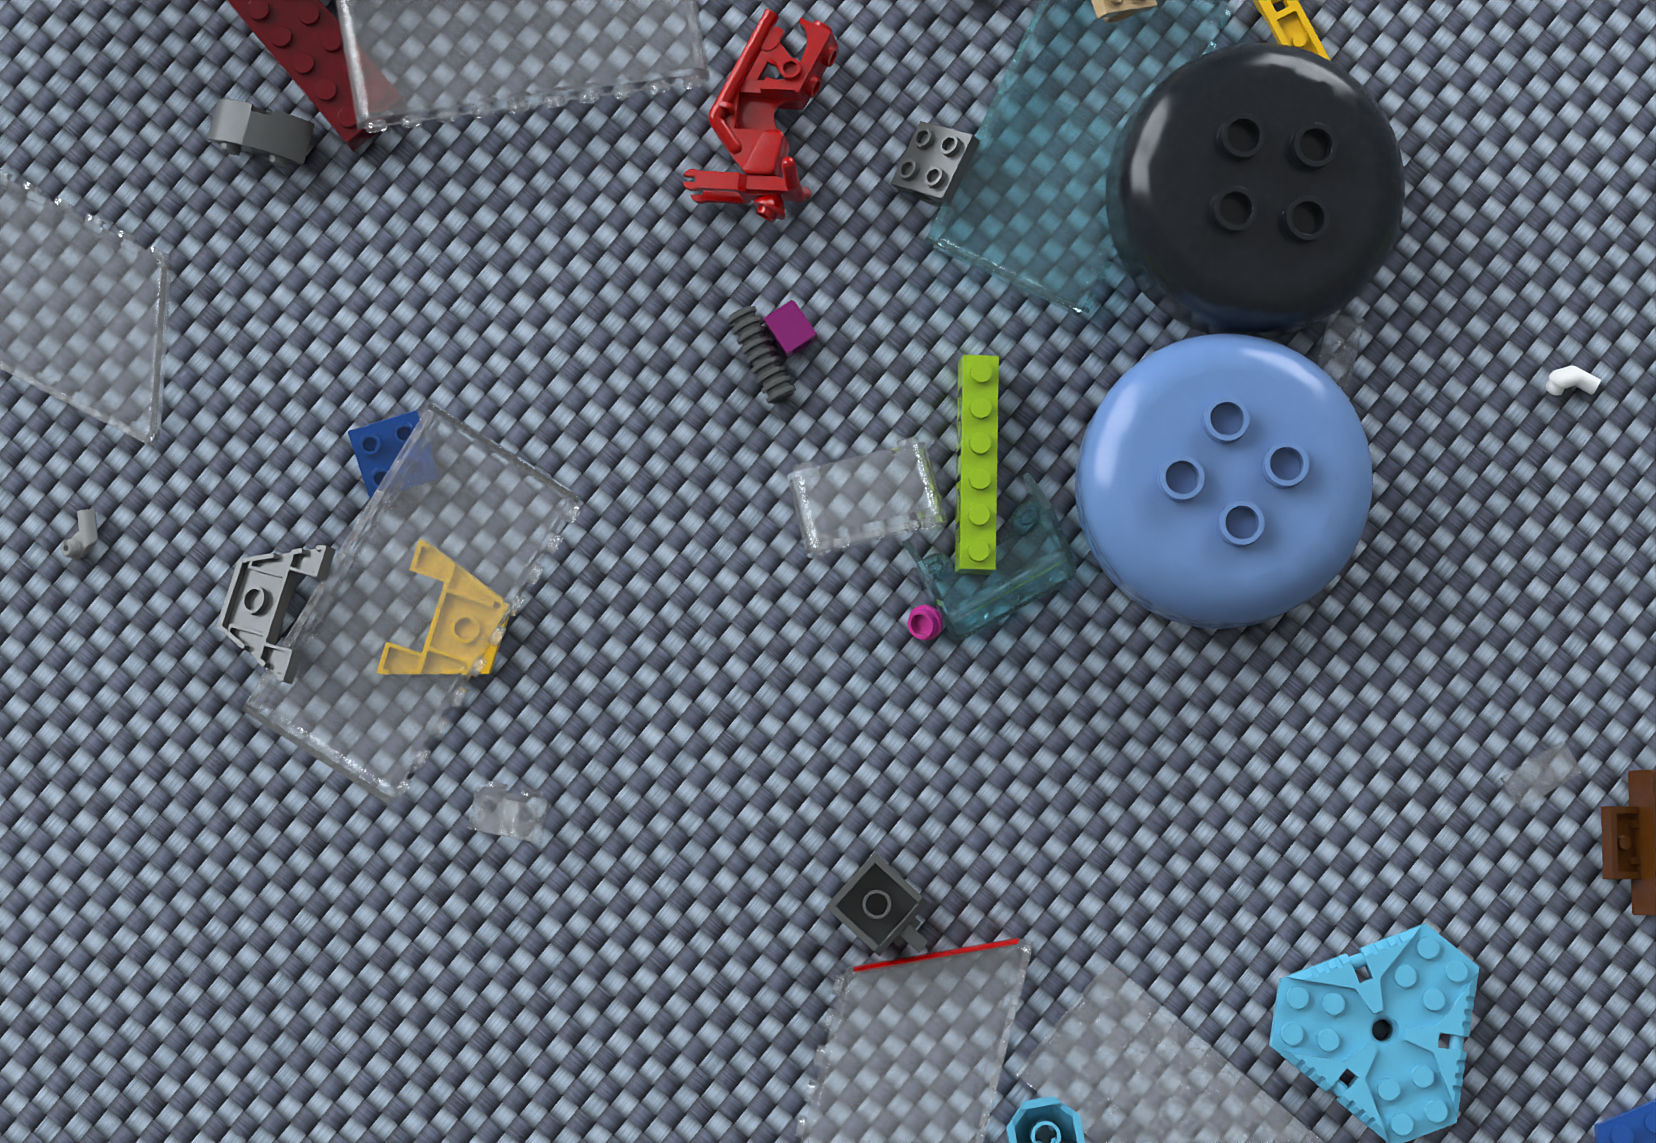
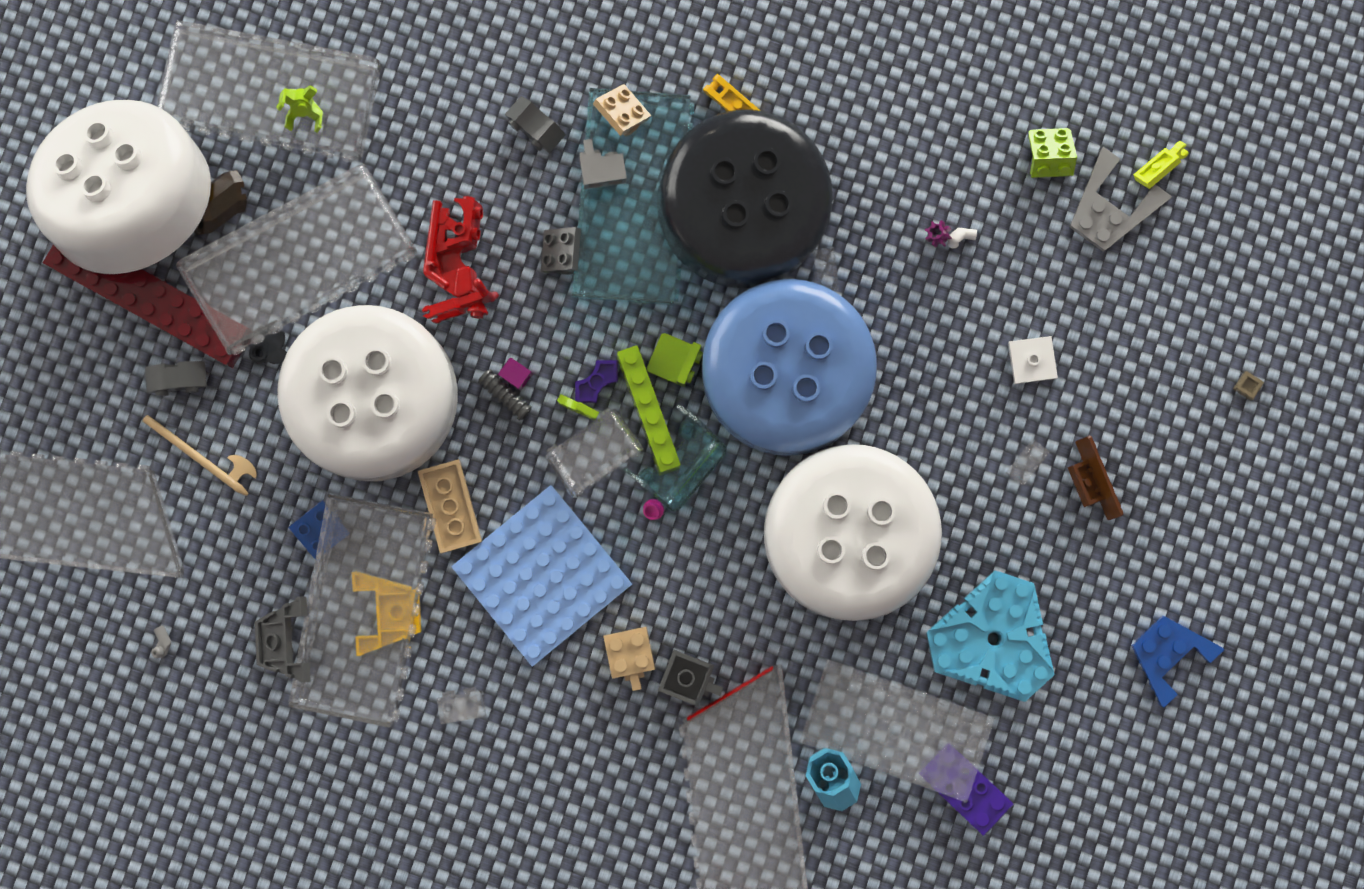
camera: 15 degrees left, 0 degrees up
none -> tan piece [143,415,257,496]
none -> black plate [249,326,287,364]
none -> white brick [278,305,458,481]
none -> tan plate [418,459,482,554]
none -> light blue plate [451,485,632,667]
none -> lime tile [557,394,599,421]
none -> dark purple tile [575,360,618,403]
none -> light grey hinge [579,139,627,190]
none -> tan hinge [603,626,655,691]
none -> lime bracket [647,333,703,388]
none -> white brick [764,444,942,621]
none -> magenta gear [925,220,952,248]
none -> white plate [1008,336,1058,384]

